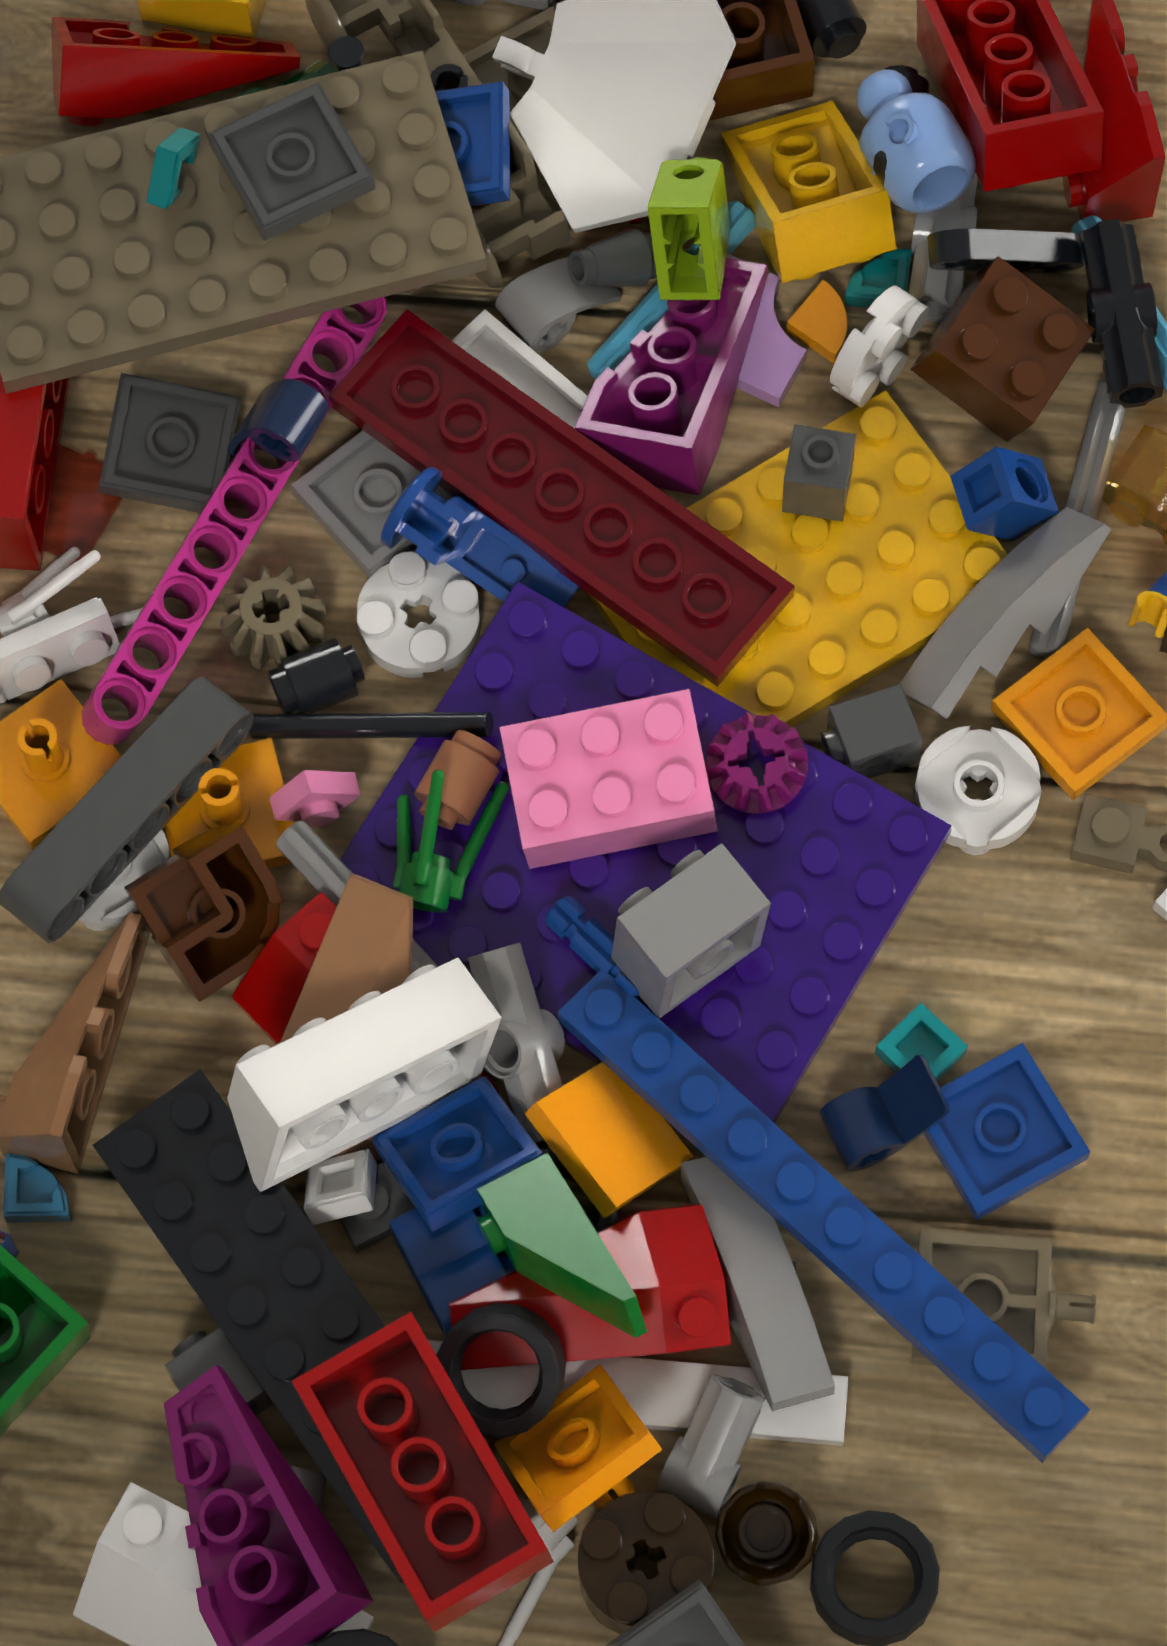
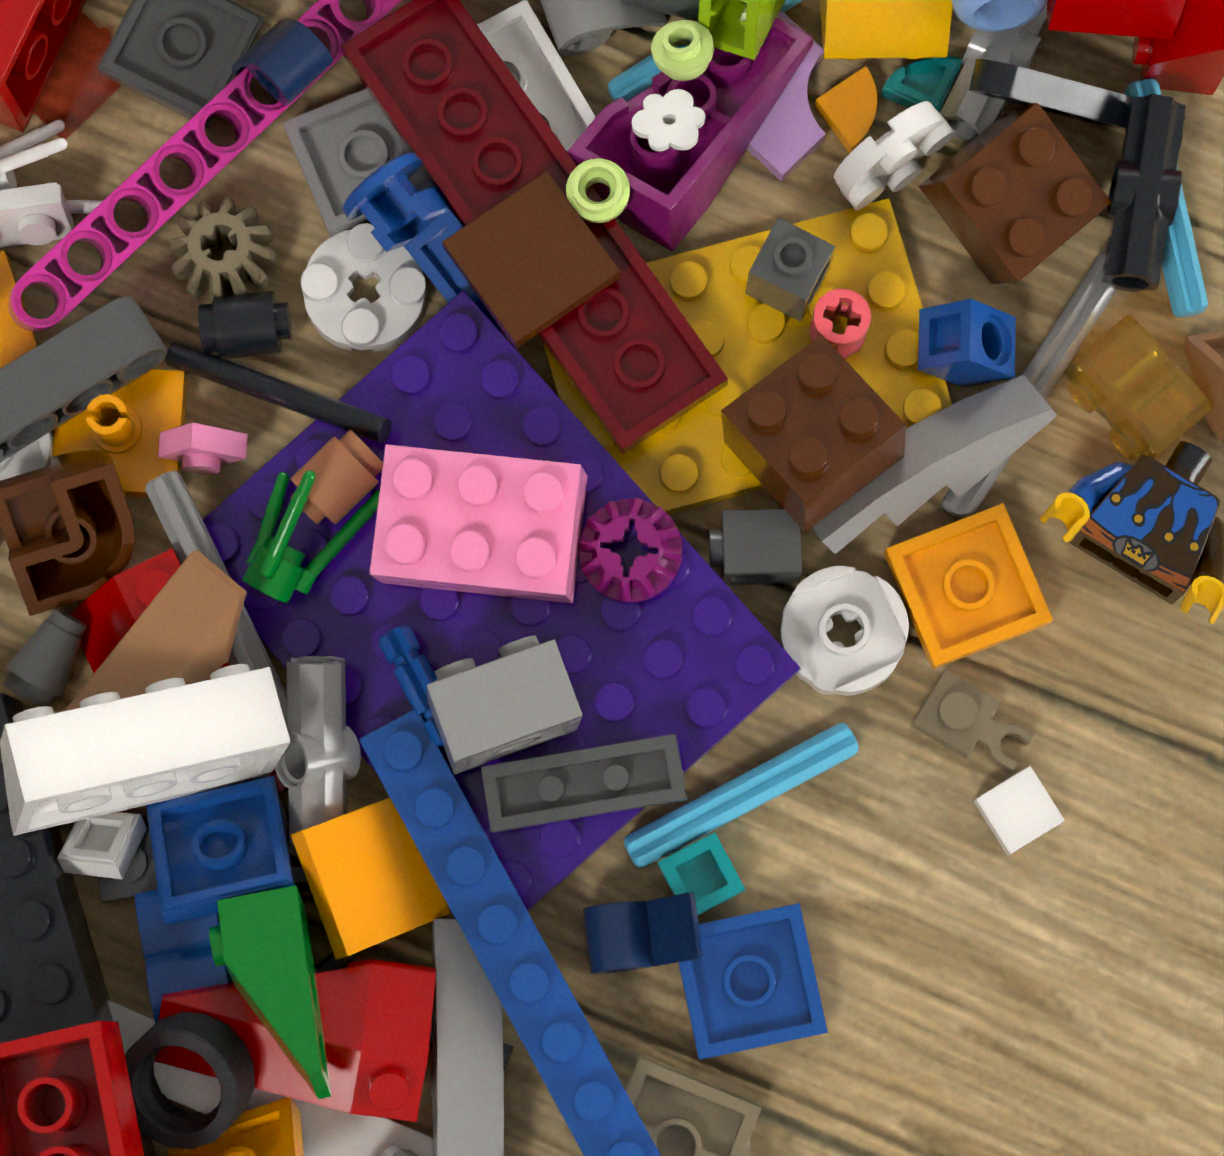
camera: 15 degrees right, 10 degrees up
none -> dark grey cone [3,608,88,707]
none -> reddish brown tile [442,171,621,348]
none -> dark grey plate [481,734,688,833]
none -> yellowish green plate [566,158,630,223]
none -> medium azure axle [624,723,859,868]
none -> white plant [632,89,705,152]
none -> yellowish green plate [651,20,714,81]
none -> reddish brown brick [721,335,906,532]
none -> coral bush [809,288,871,359]

